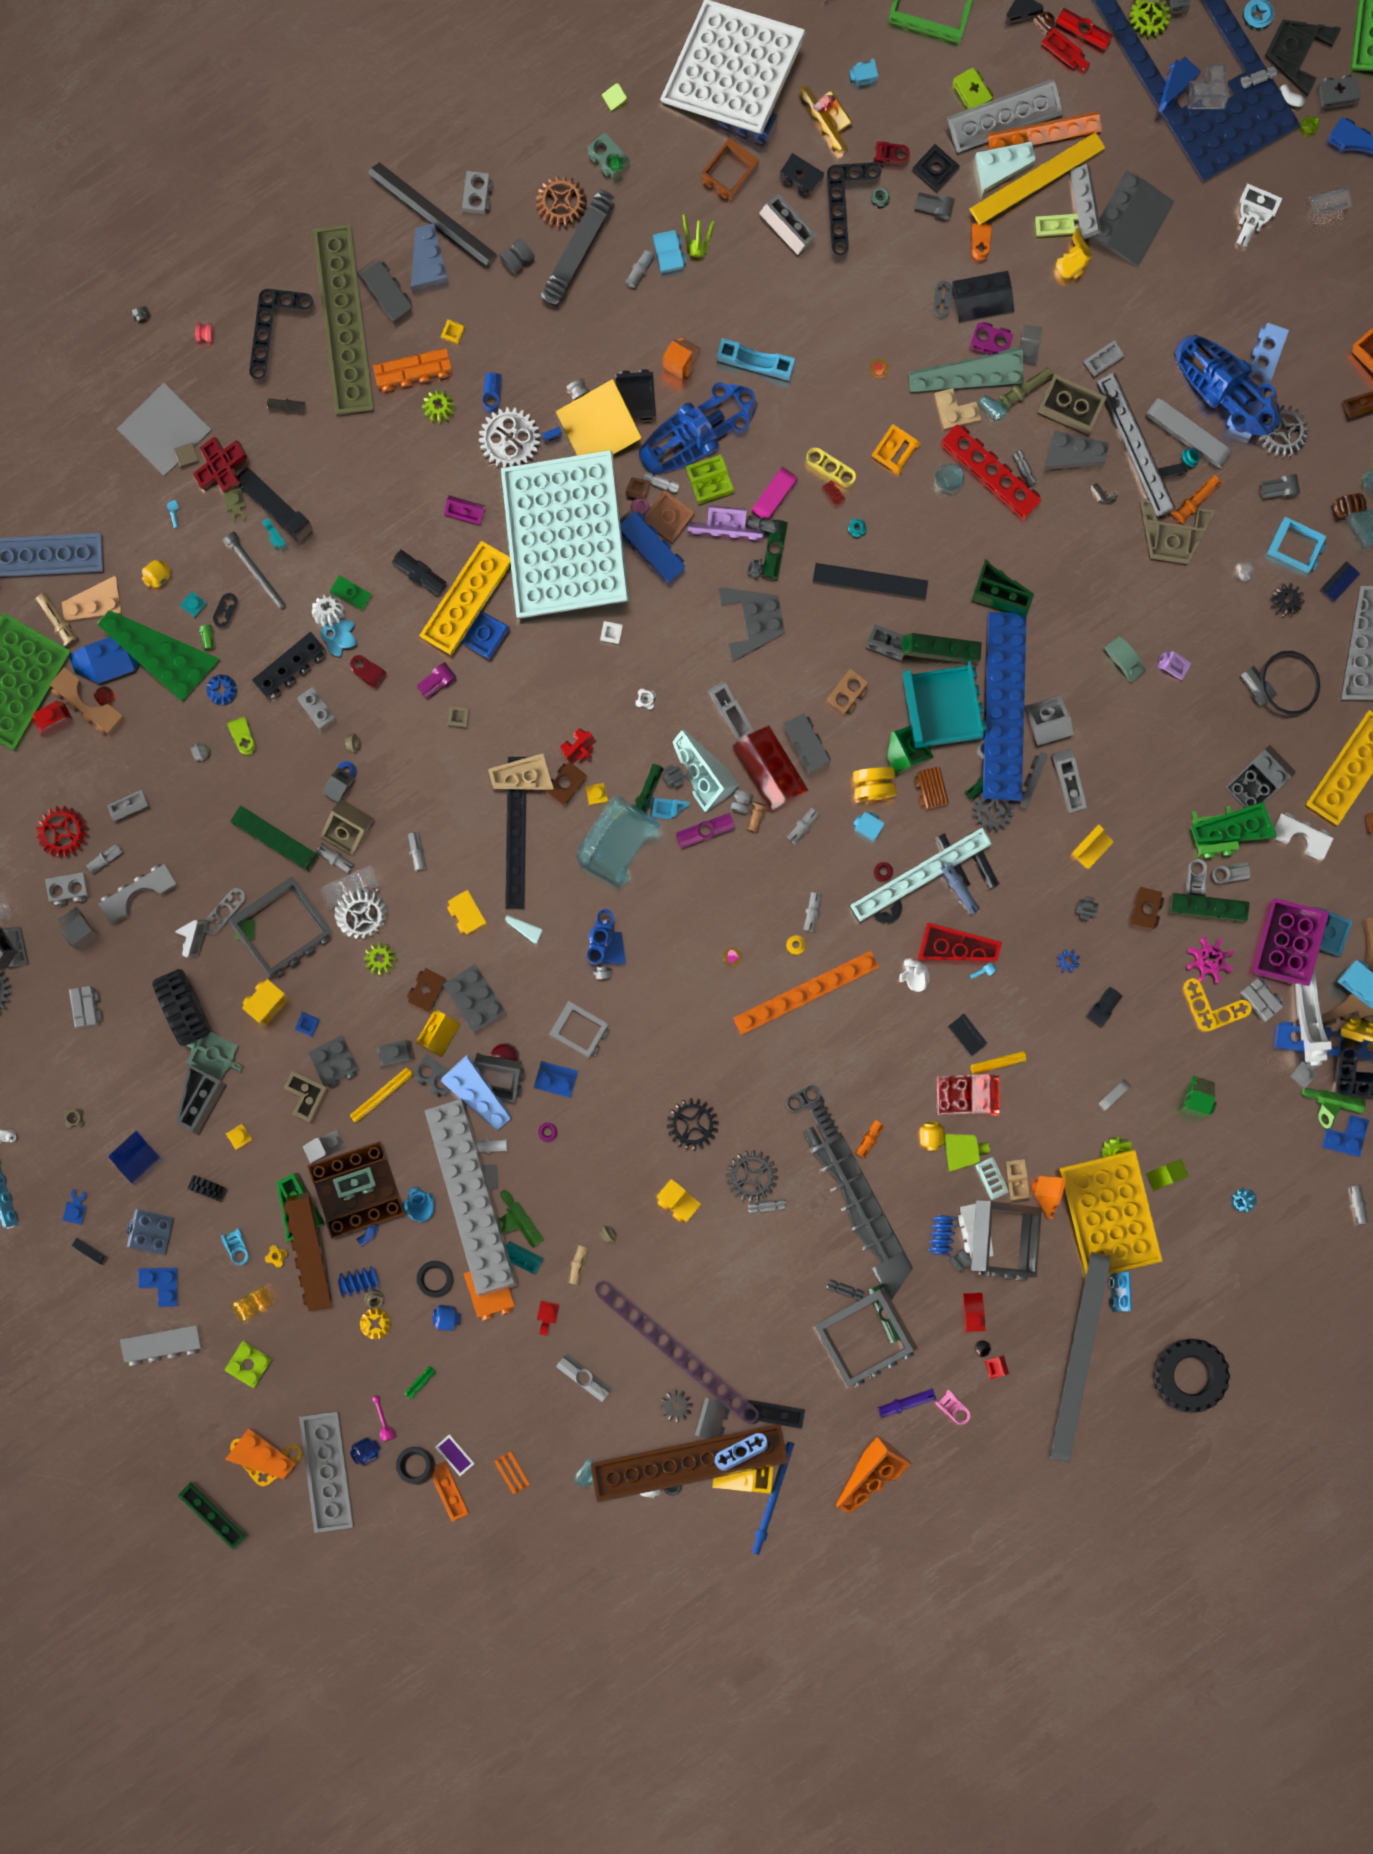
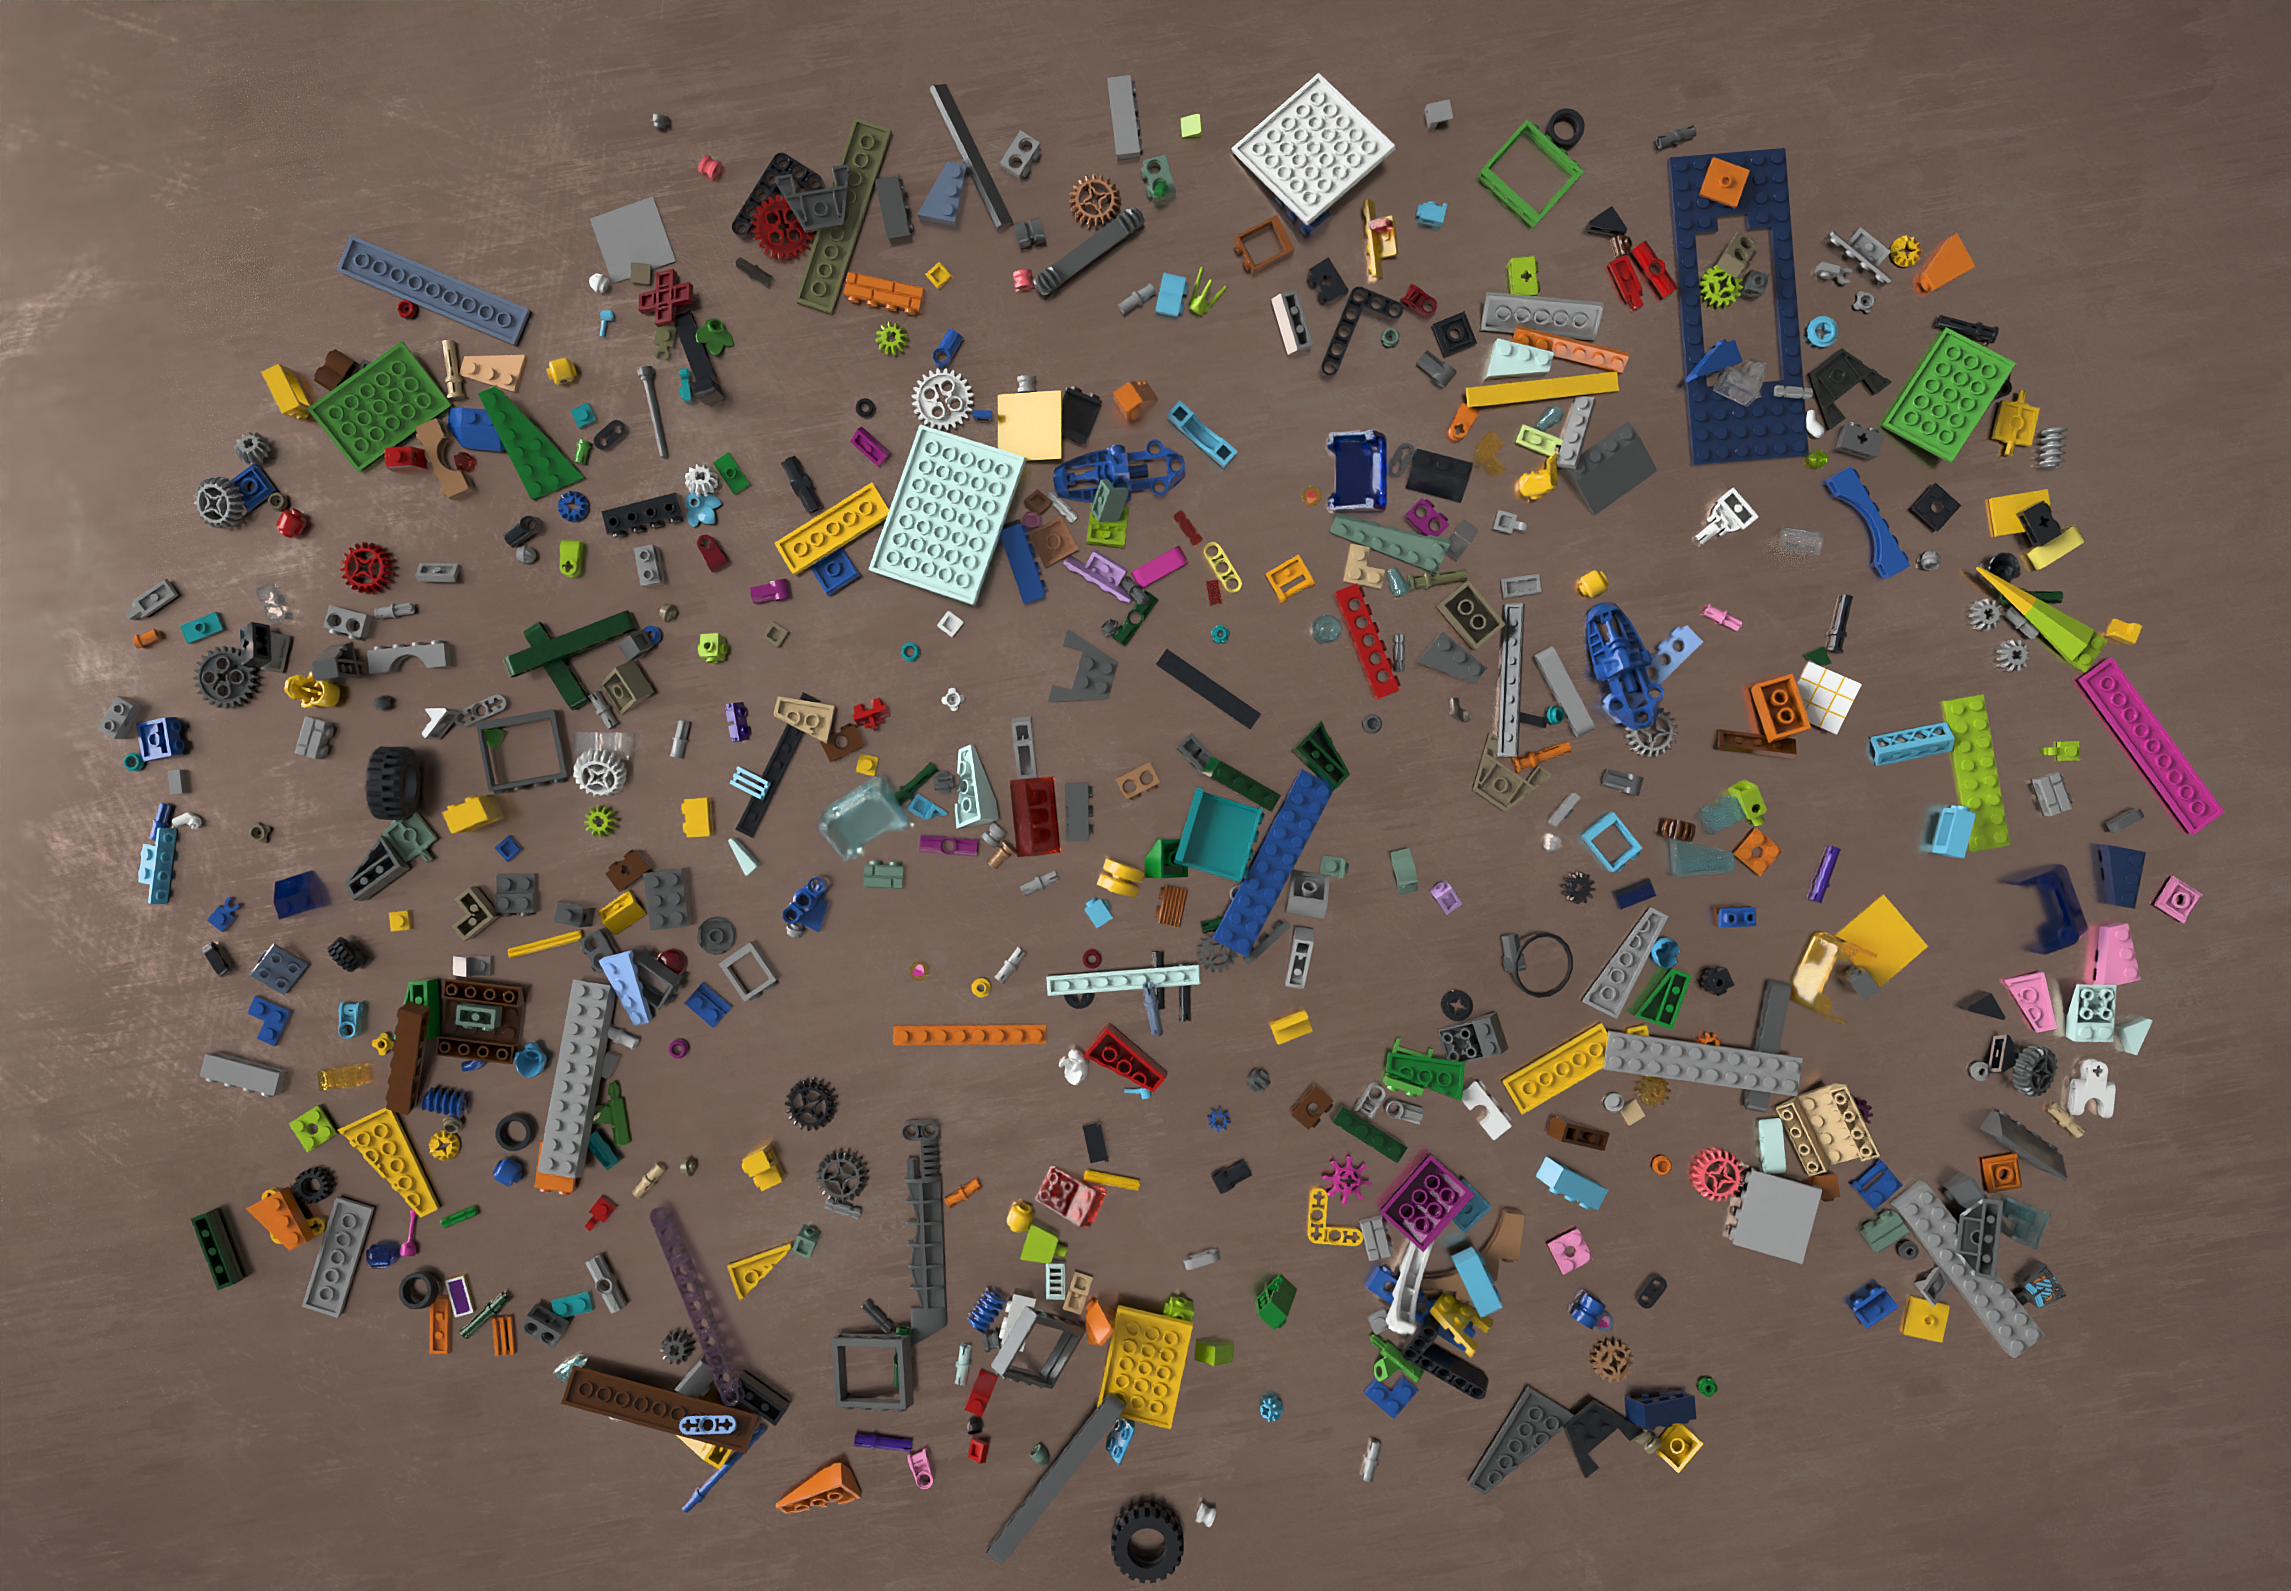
camera: 25 degrees right, 5 degrees up
none -> yellow head [284,672,340,708]
none -> black tyre [293,1167,333,1204]
none -> yellow wing [338,1107,440,1217]
none -> dark grey plate [372,695,391,711]
none -> dark green pin [460,1292,510,1339]
none -> black piece [503,516,543,548]
none -> dark green beam [503,610,637,678]
none -> dark grey brick [520,1304,569,1349]
none -> teal plate [551,1291,594,1318]
none -> white plate [589,274,610,293]
none -> bright green plate [696,318,733,355]
none -> dark grey tile [697,916,736,955]
none -> lime brick [698,633,728,664]
none -> dark purple hinge [725,702,750,742]
none -> yellow wing [727,1243,793,1301]
none -> tile [730,766,771,800]
none -> red gear [750,195,814,259]
none -> dark grey wing [774,164,850,233]
none -> sand green bracket [792,1225,821,1259]
none -> black plate [856,398,875,418]
none -> sand green brick [864,860,905,889]
none -> teal plate [901,642,920,661]
none -> light aqua pin [955,1344,972,1385]
none -> coral wheel [1013,269,1034,290]
none -> sand green hose [1029,1444,1050,1466]
none -> sand green panel [1090,479,1129,522]
none -> light grey brick [1107,75,1143,160]
none -> clear red axle [1173,510,1203,546]
none -> white wheel [1195,1503,1217,1528]
none -> sand green bracket [1319,855,1349,878]
none -> clear blue windscreen [1327,430,1387,511]
none -> dark grey plate [1363,714,1382,733]
none -> black gear [1442,991,1473,1021]
none -> clear yellow brick [1474,430,1507,476]
none -> light grey plate [1493,510,1529,534]
none -> clear light blue cone [1535,404,1564,432]
none -> light grey plate [1548,793,1581,827]
none -> yellow head [1579,570,1609,599]
none -> bright pink axle [1704,604,1743,631]

